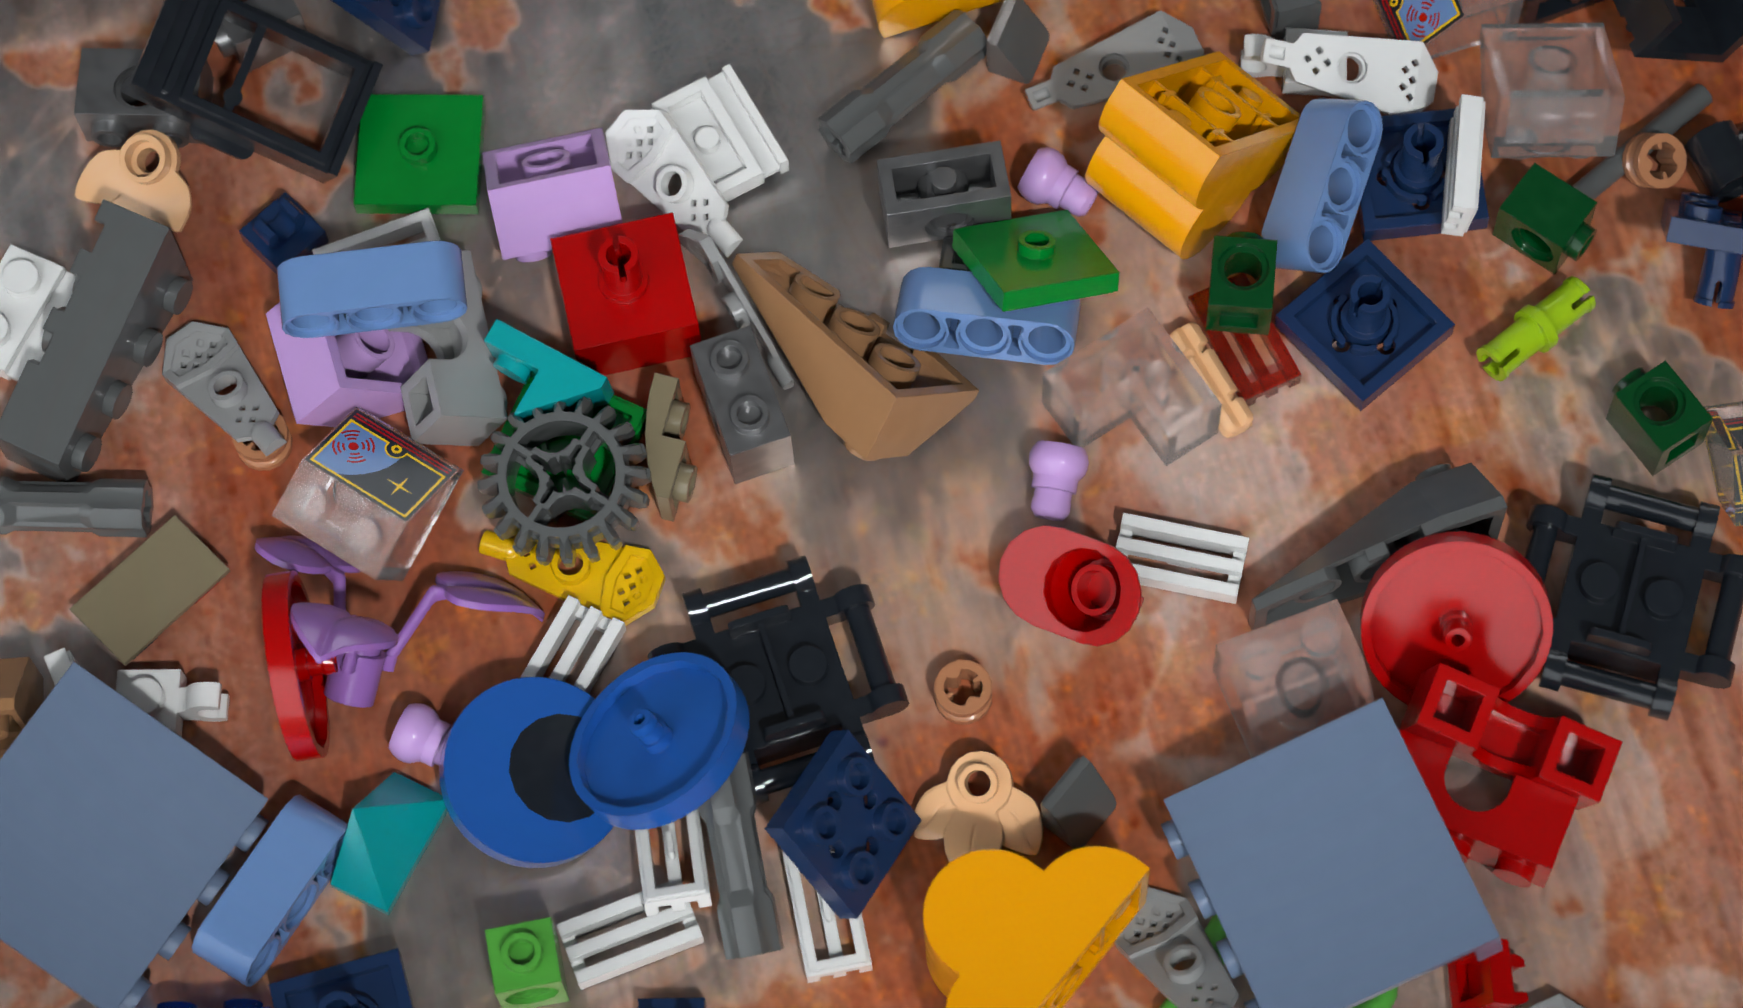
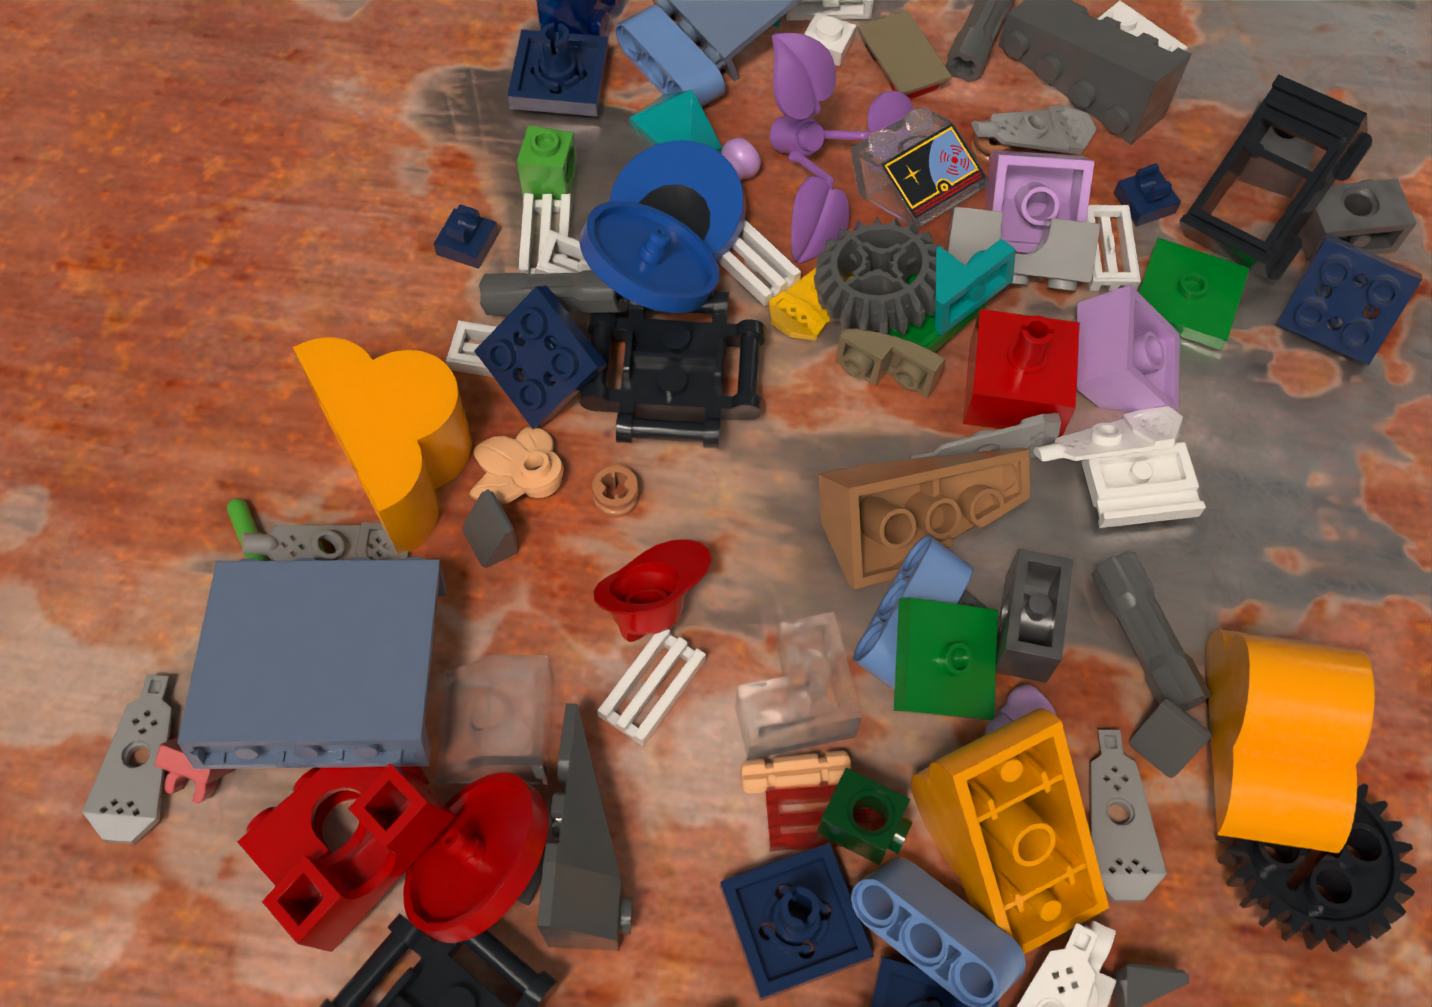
camera: 105 degrees right, 5 degrees down
light nougat plate [75,130,192,232] -> none
red piece [261,570,338,762] -> none
medium blue beam [277,241,467,338] -> none
flat silver brick [690,325,795,484] -> none
lavender piece [1029,440,1089,521] -> none

